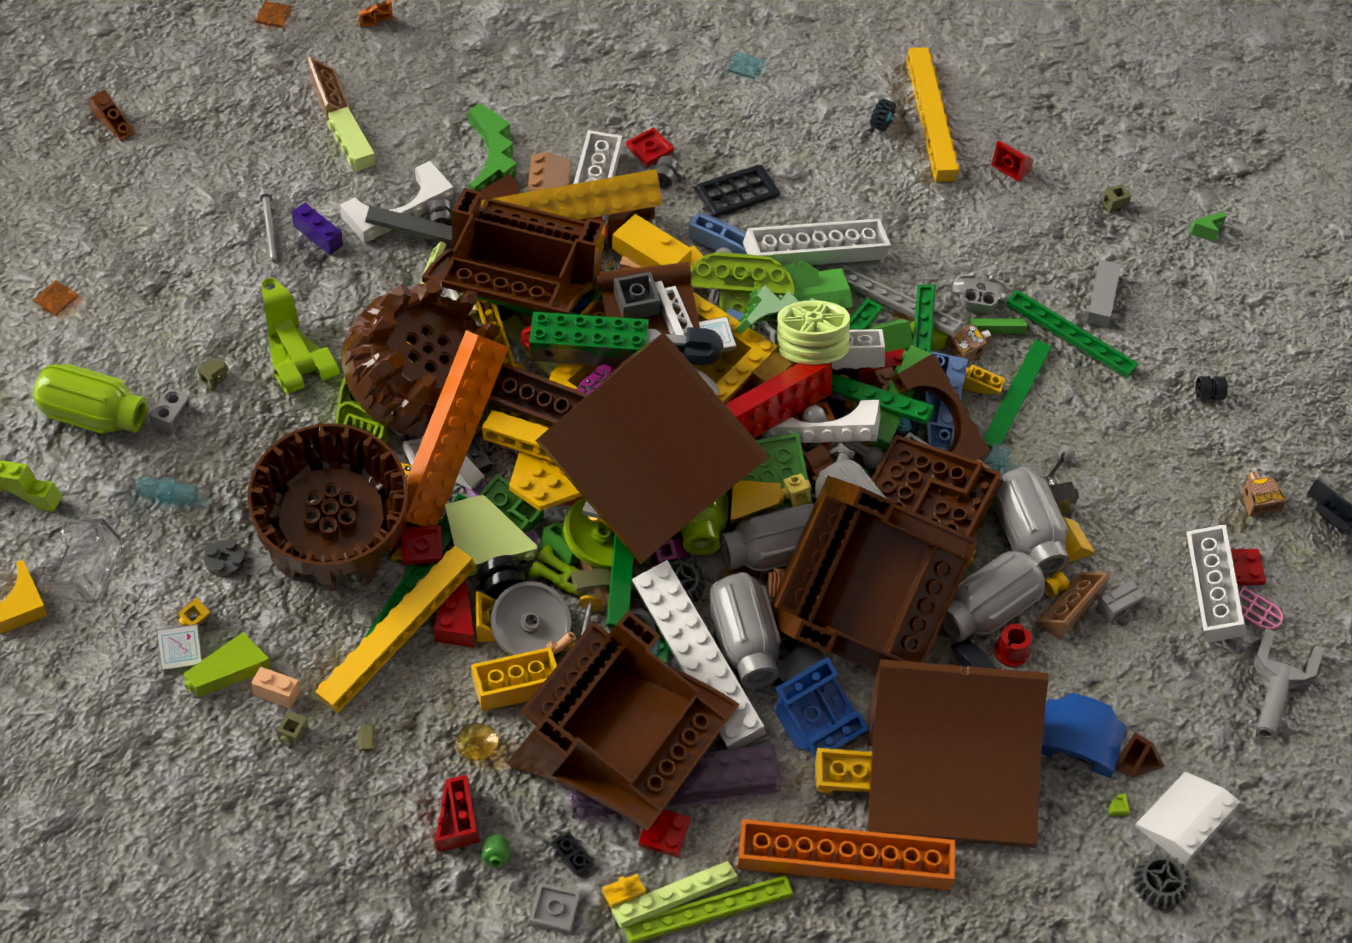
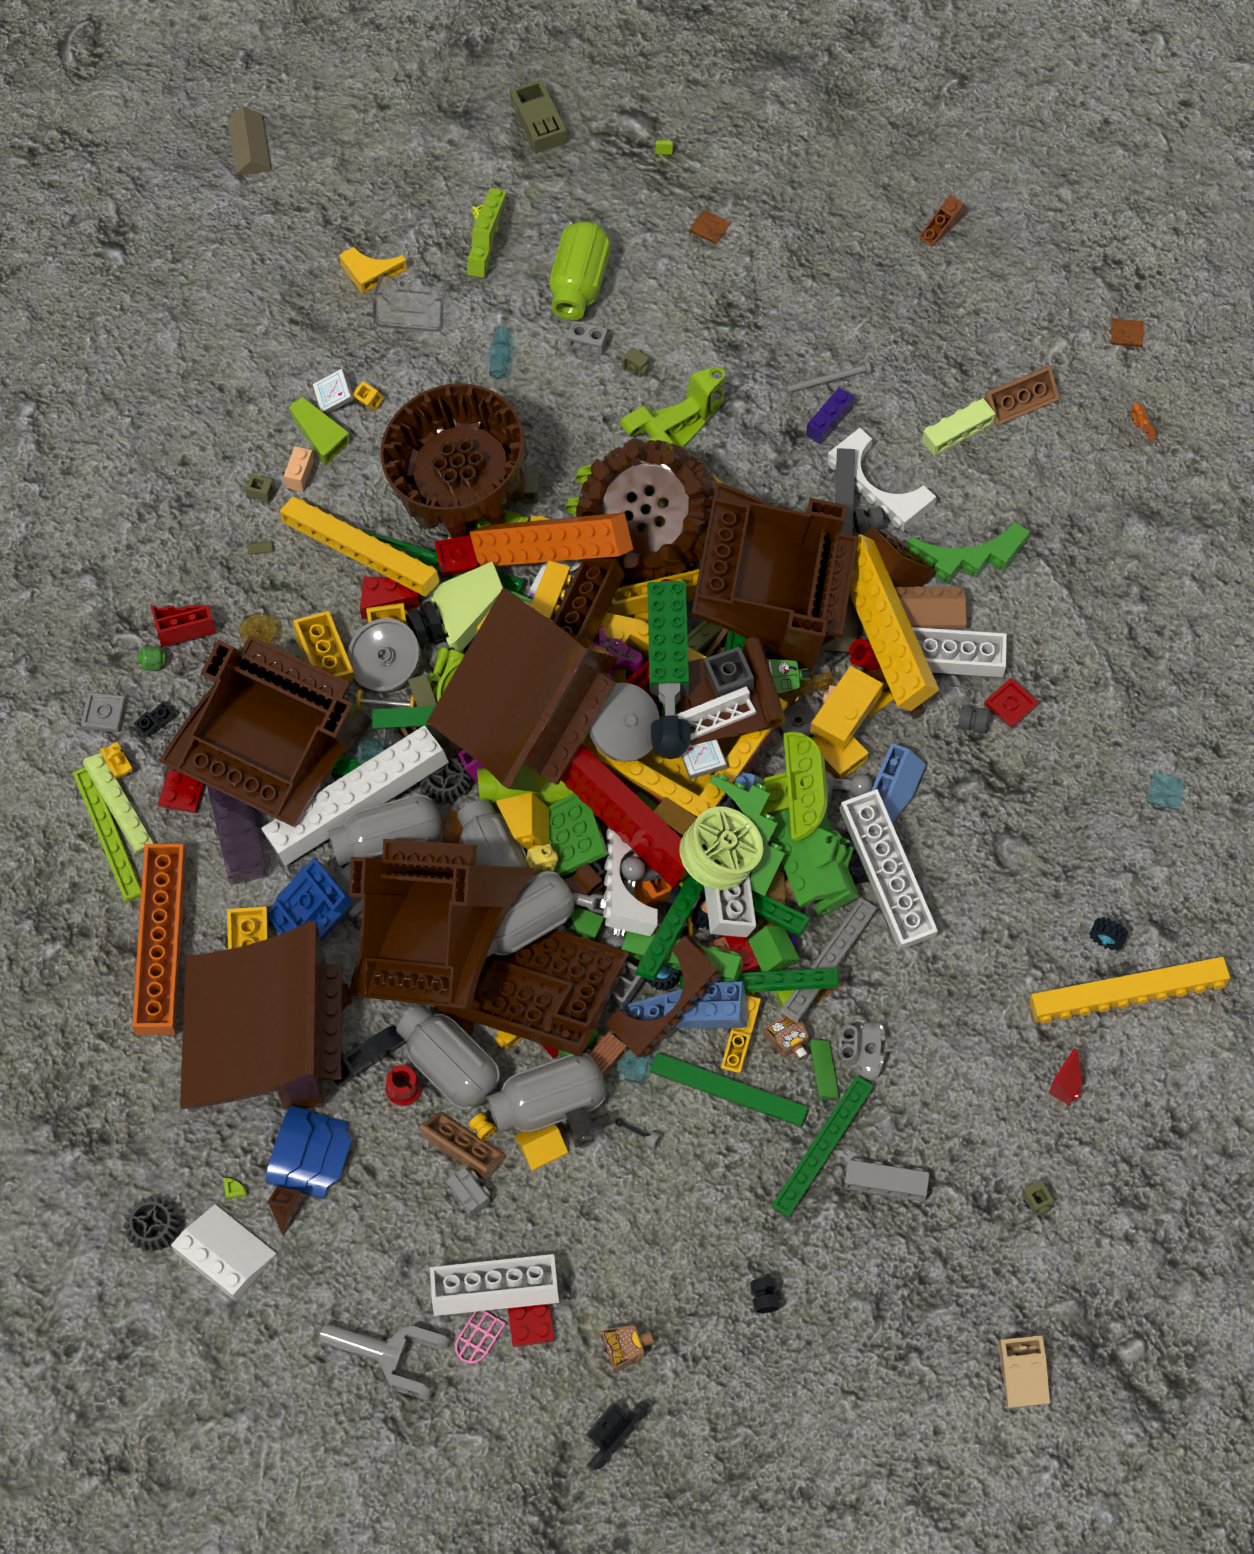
camera: 90 degrees right, 10 degrees up
light nougat arm [546,631,576,655] -> none
black piece [693,164,781,217] -> none
bright green slope [1189,211,1227,242] -> none
none -> tan slope [998,1335,1050,1408]

